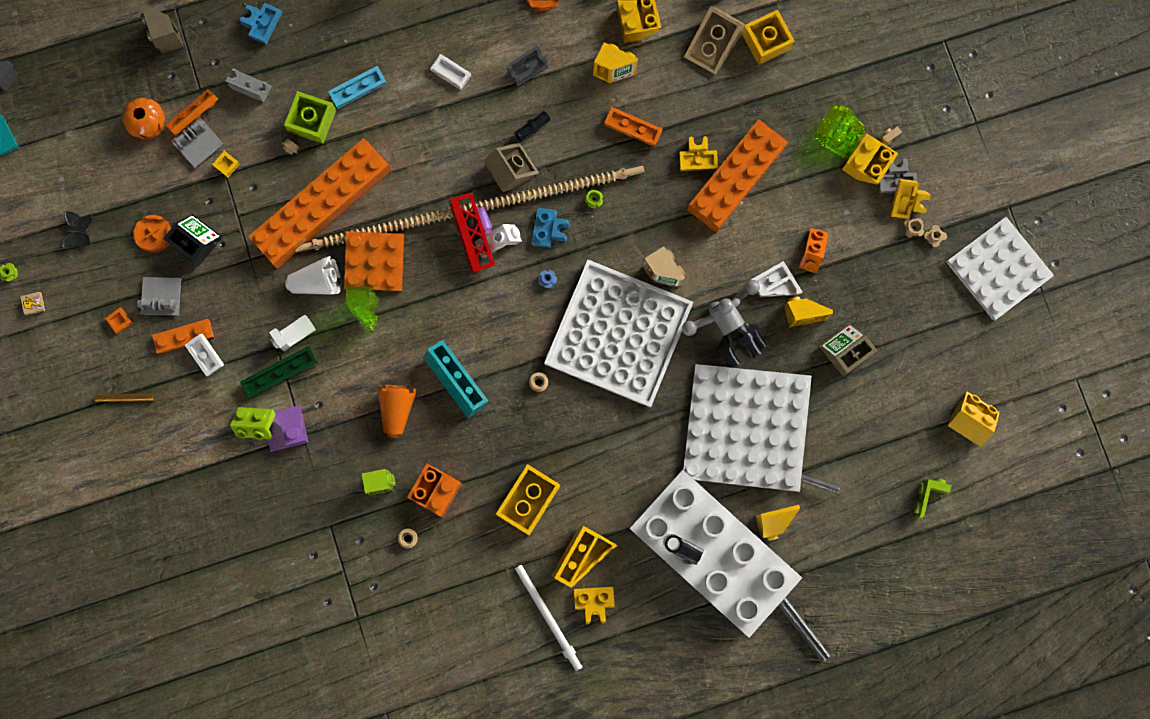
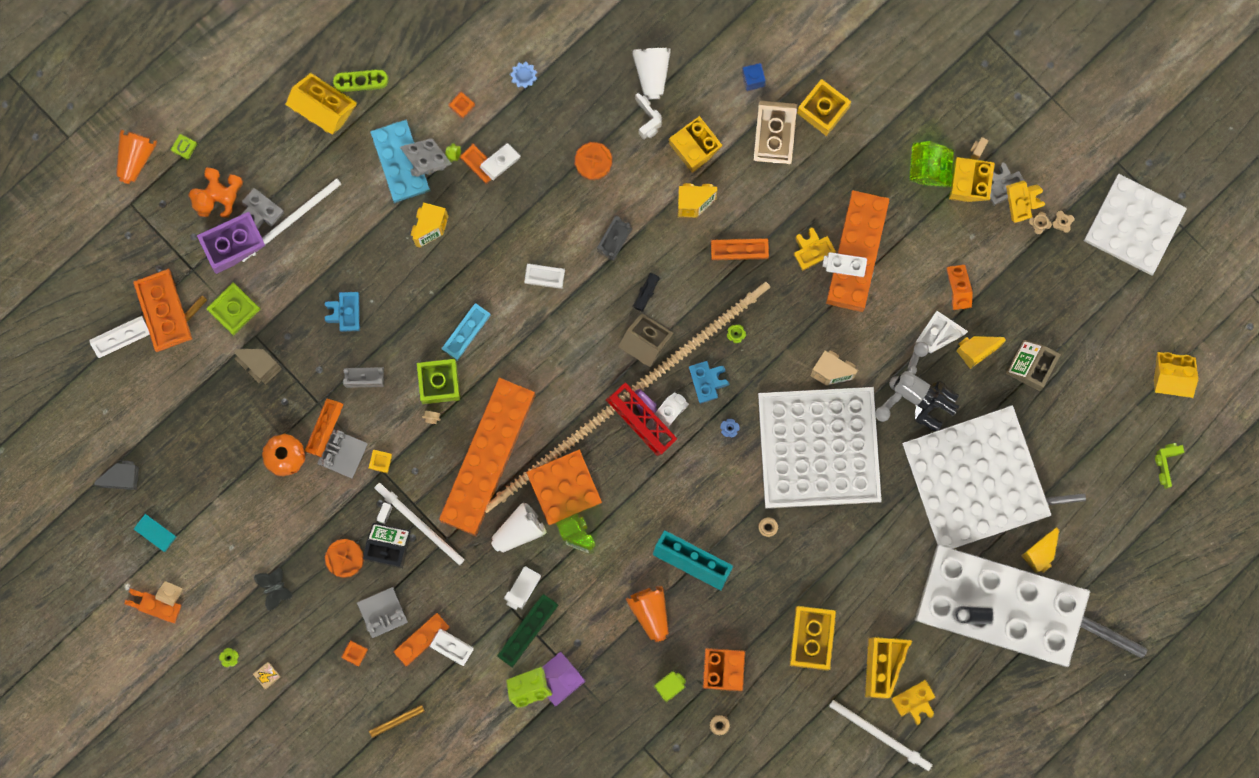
camera: 20 degrees left, 0 degrees up
none -> white bar [375,483,465,565]
none -> white tile [377,503,393,525]
none -> white bracket [823,252,867,277]

